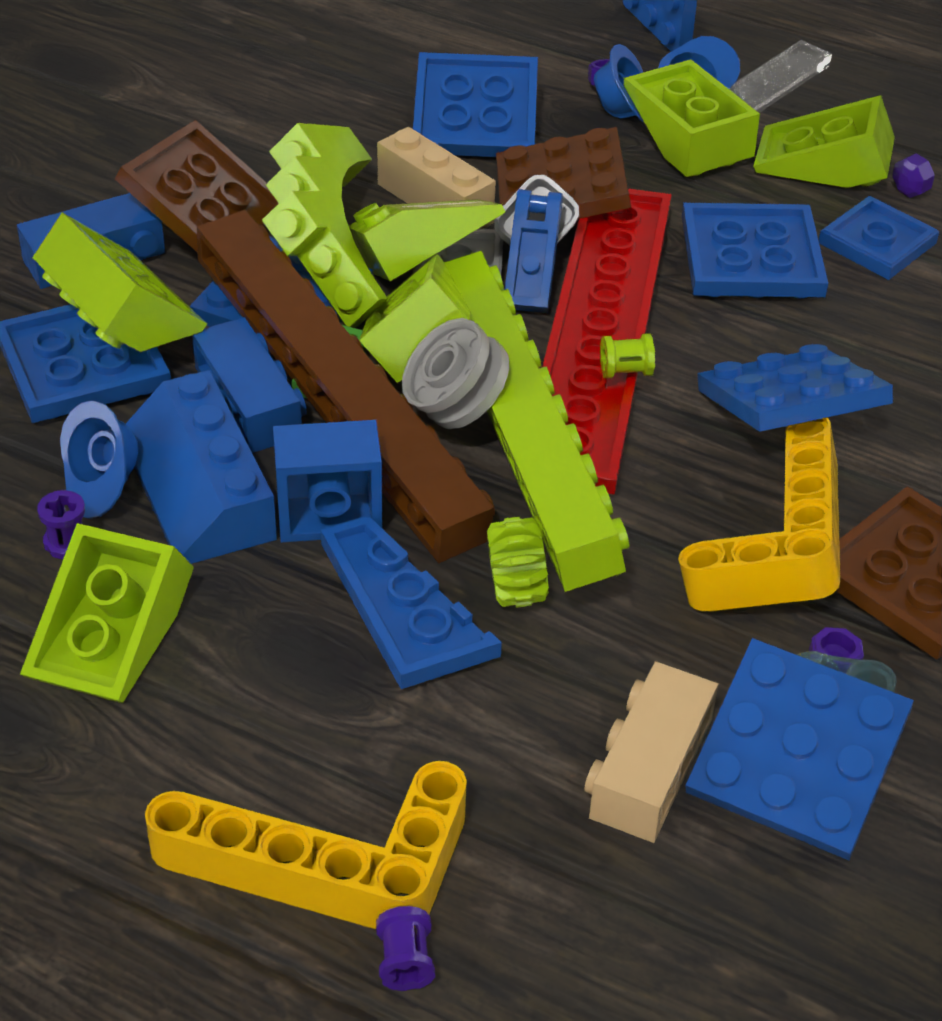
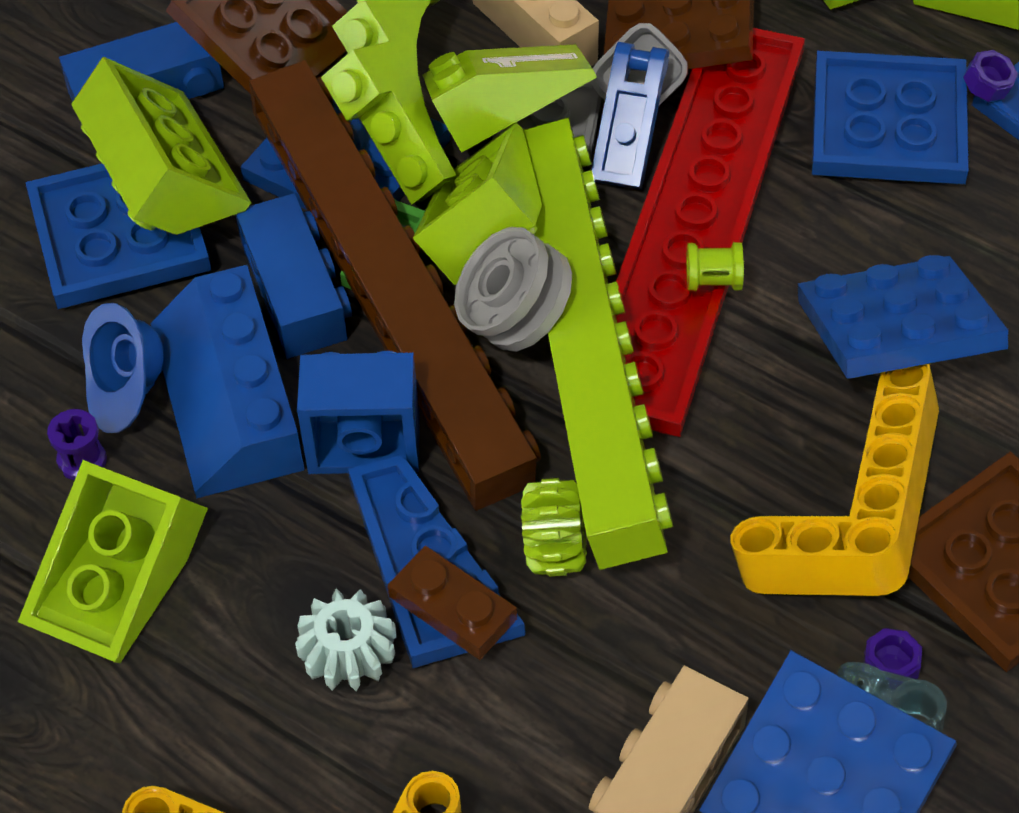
camera: 10 degrees right, 10 degrees up
none -> light aqua gear [295,588,396,692]
none -> reddish brown plate [387,545,517,660]
none -> dark purple tile [963,50,1018,102]

